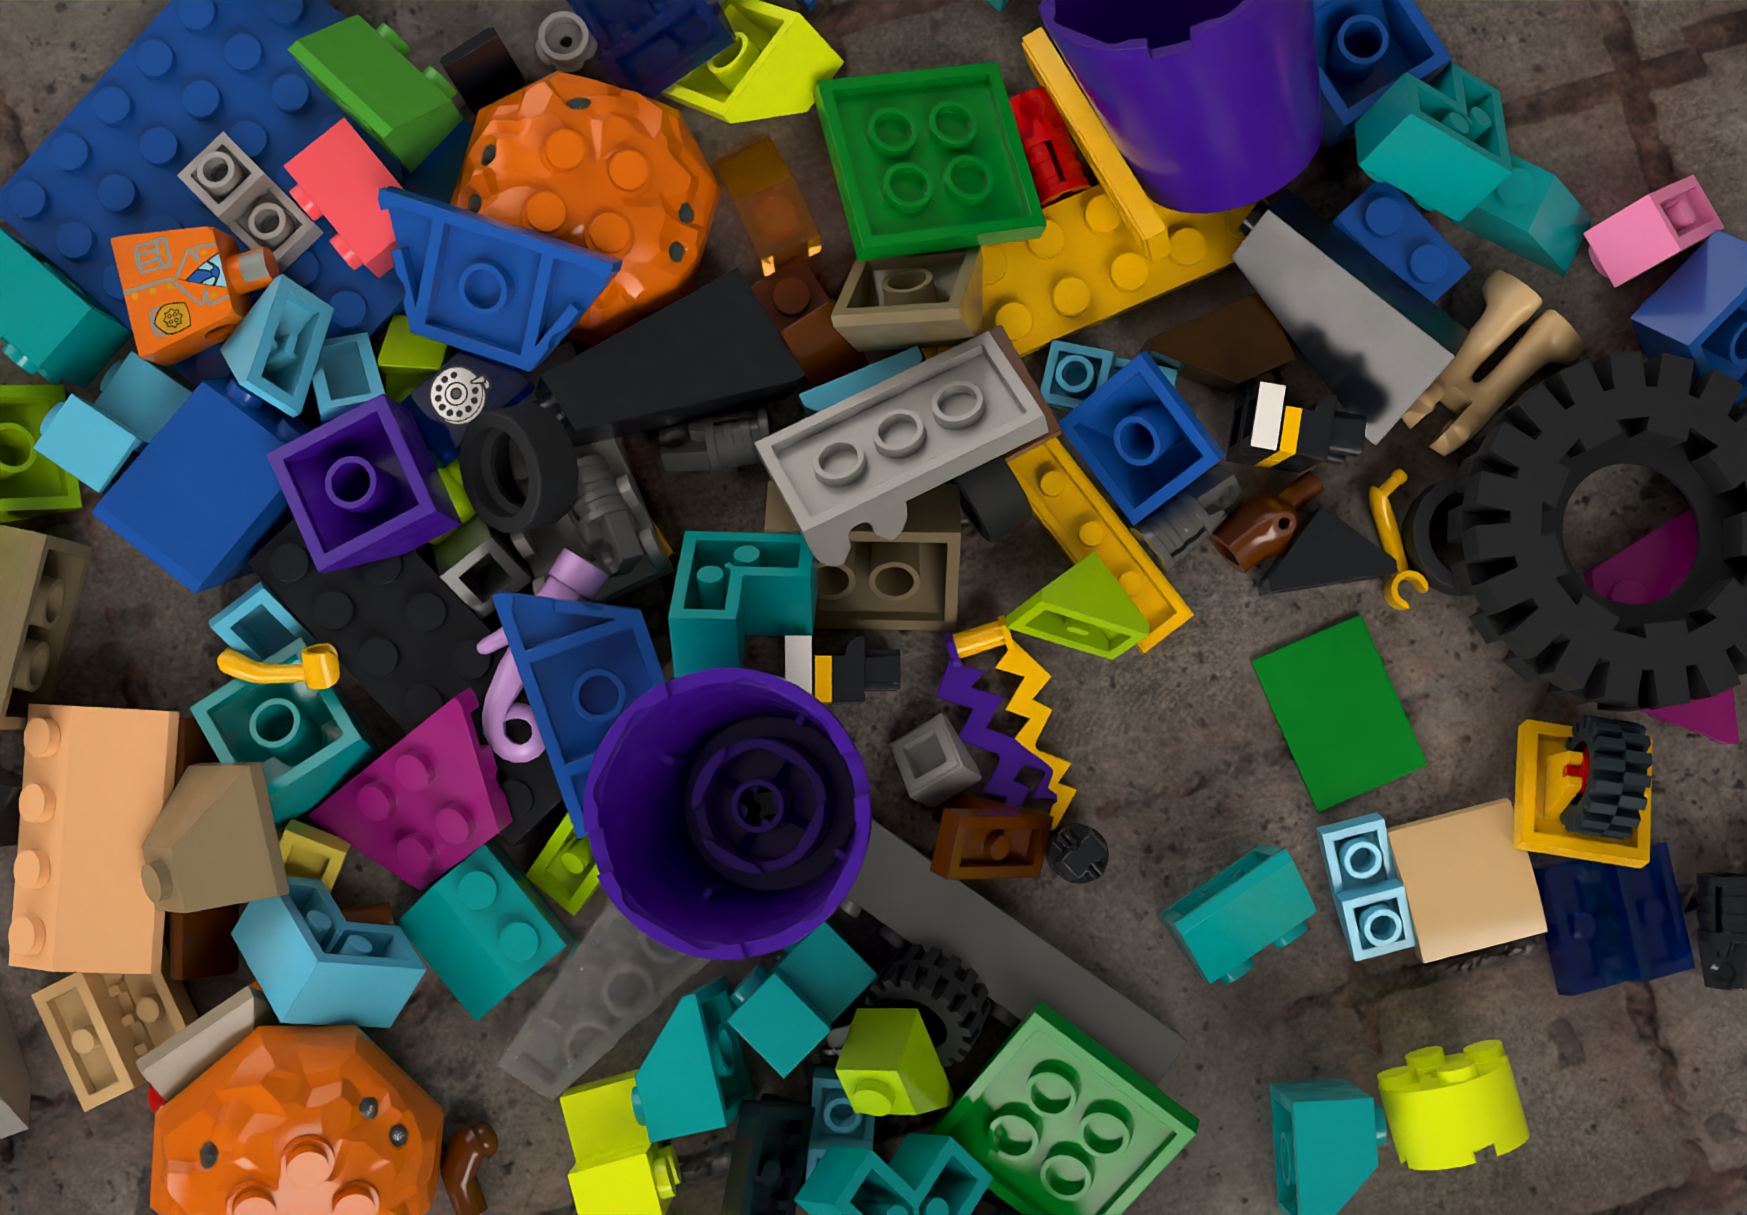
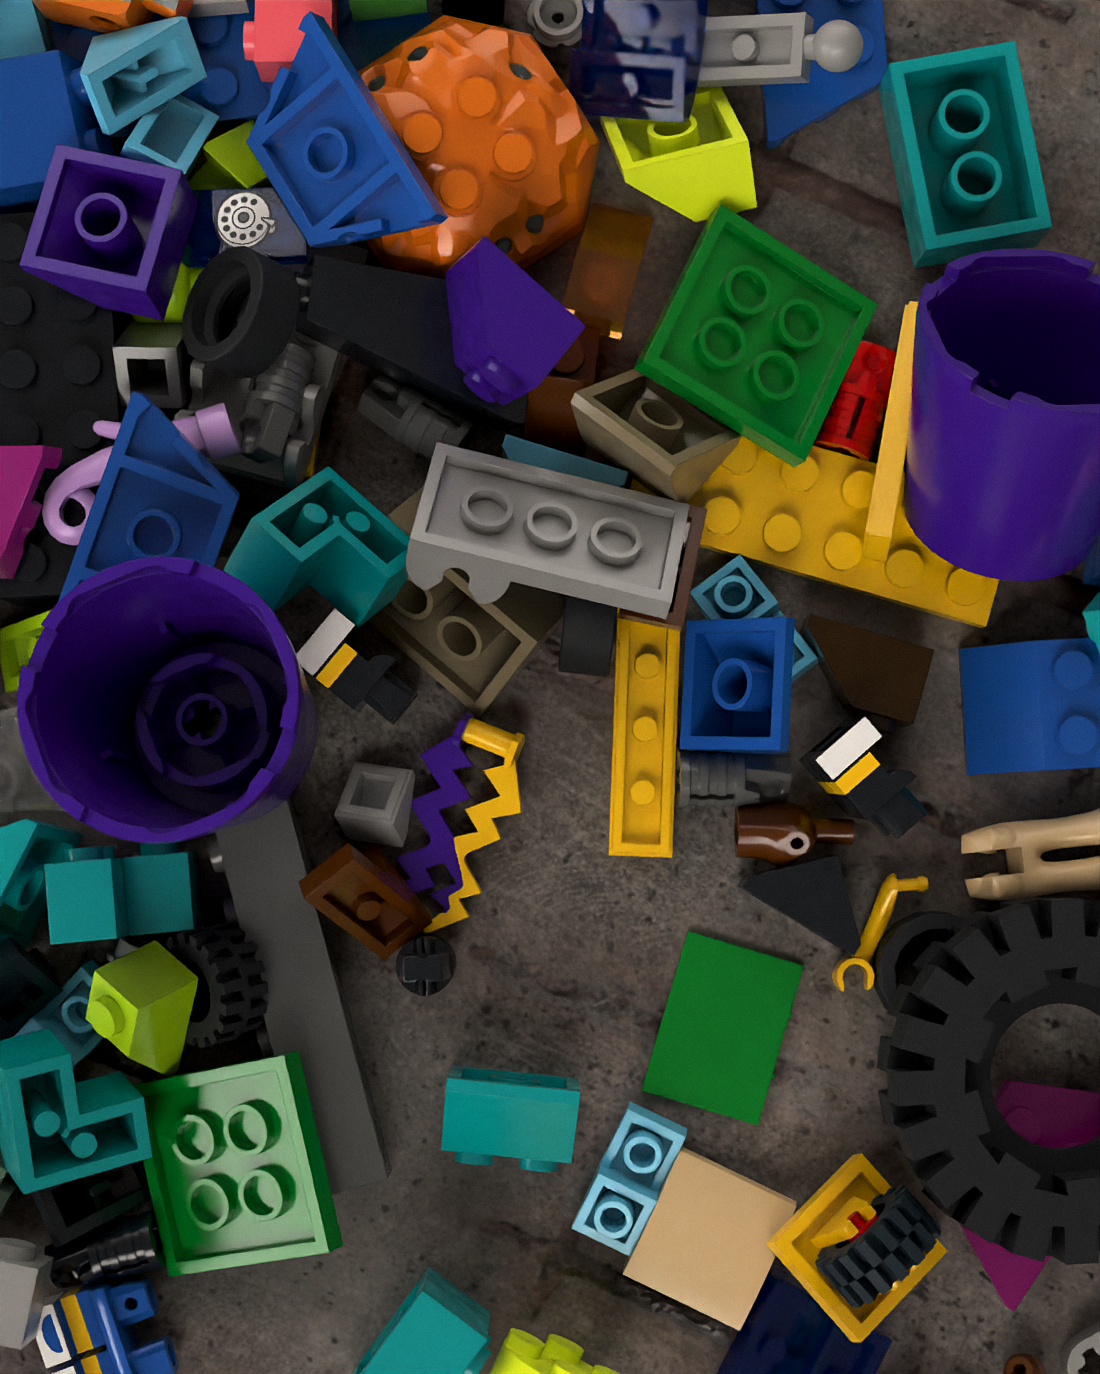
camera: 40 degrees right, 0 degrees up
lime slope [1006,551,1150,660] -> none
slope [1231,189,1470,445] -> none
none -> dark purple slope [445,236,586,406]

